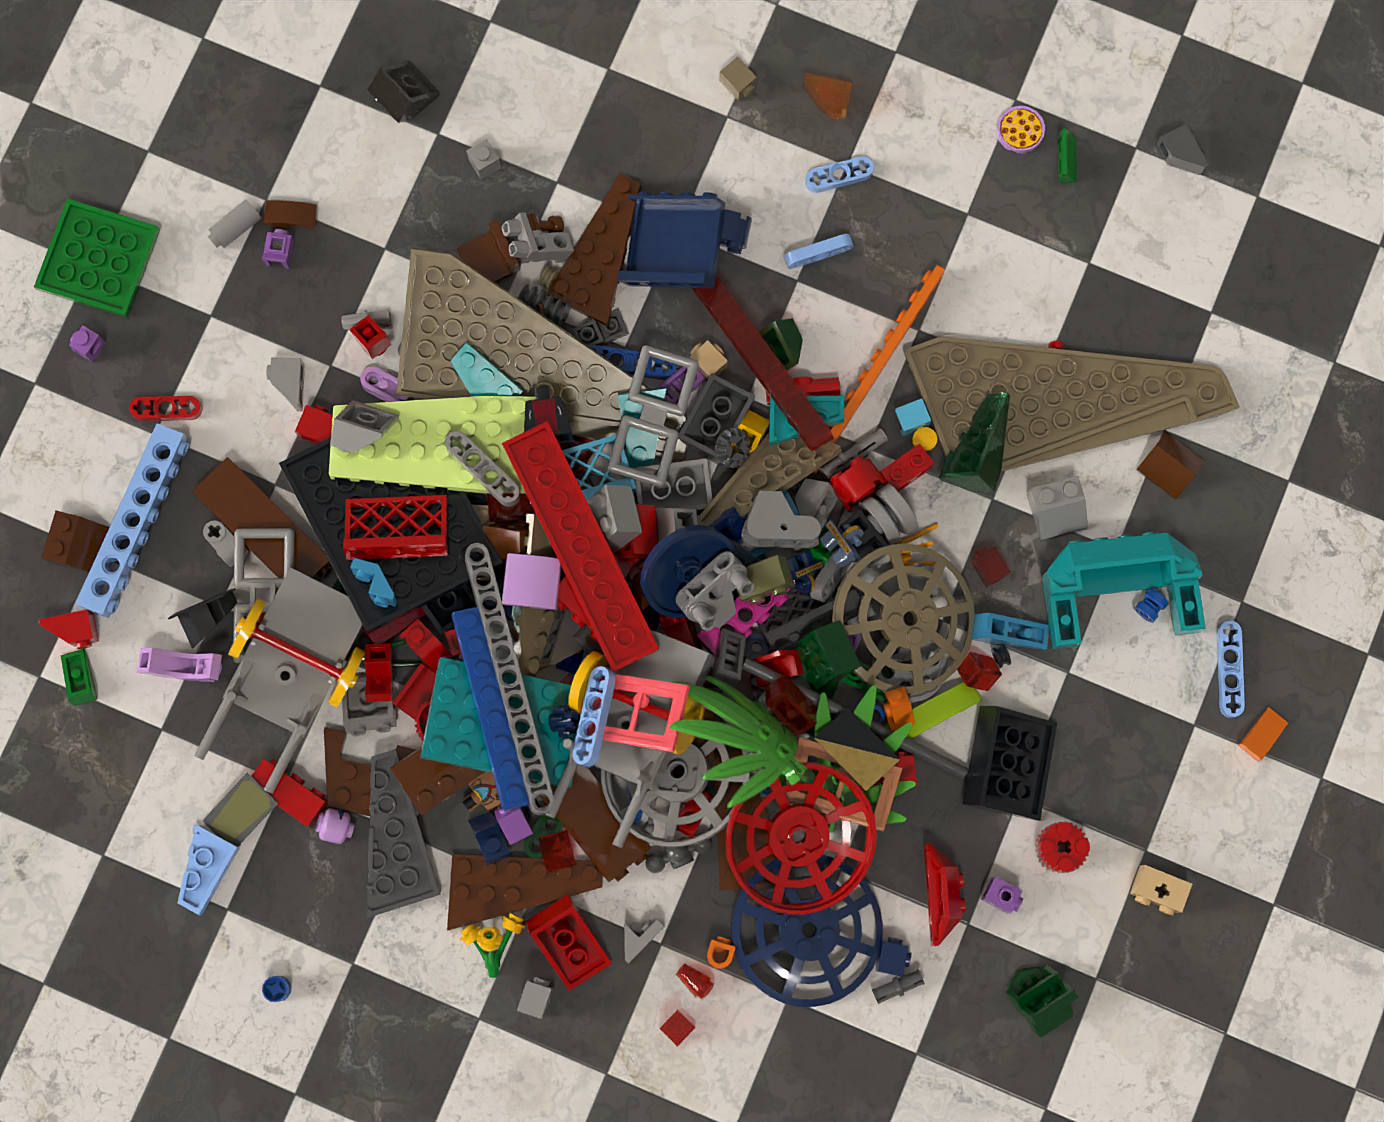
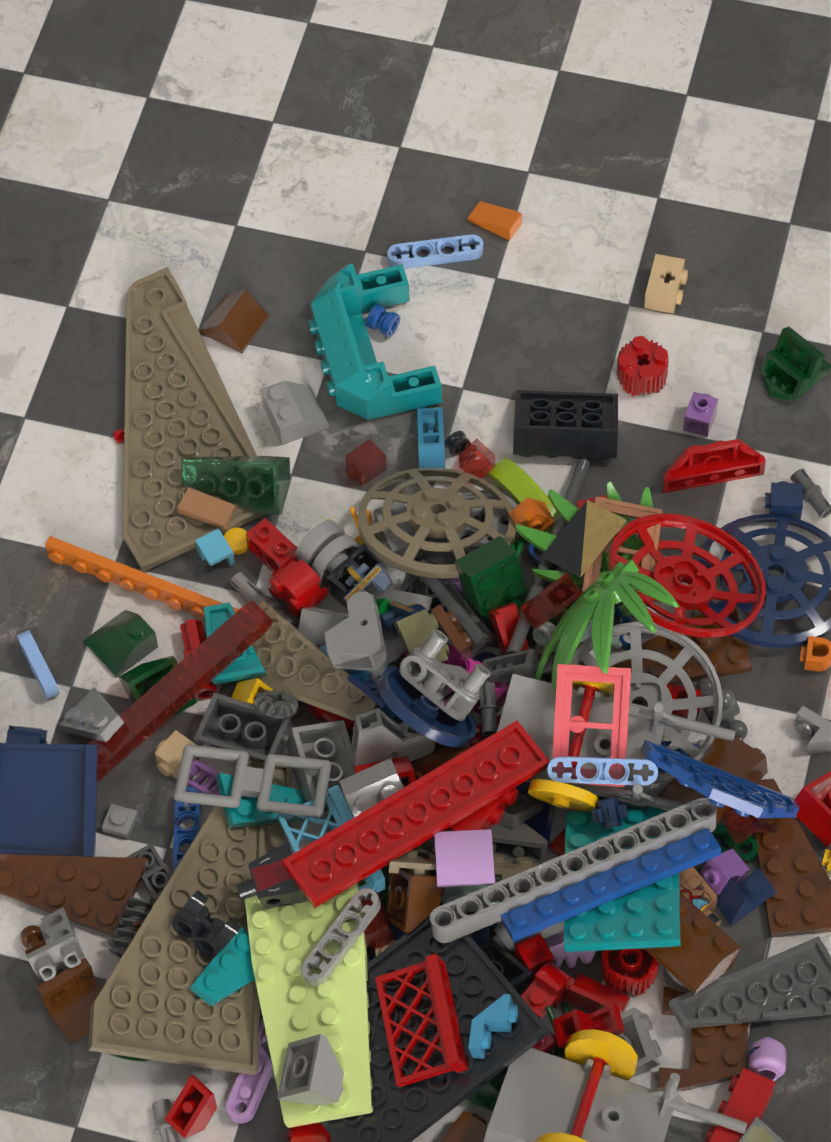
camera: 95 degrees left, 20 degrees down
dark tan bush [538,265,559,290] -> none
none -> light grey wing [59,687,124,742]
none -> dark green slope [83,610,158,678]
none -> light grey plate [102,803,138,839]
none -> black piece [171,890,242,958]
none -> medium nougat tile [177,487,236,530]
none -> reddish brown plate [431,605,473,661]
none -> dark grey axle [477,681,499,737]
none -> blue plate [641,740,800,818]

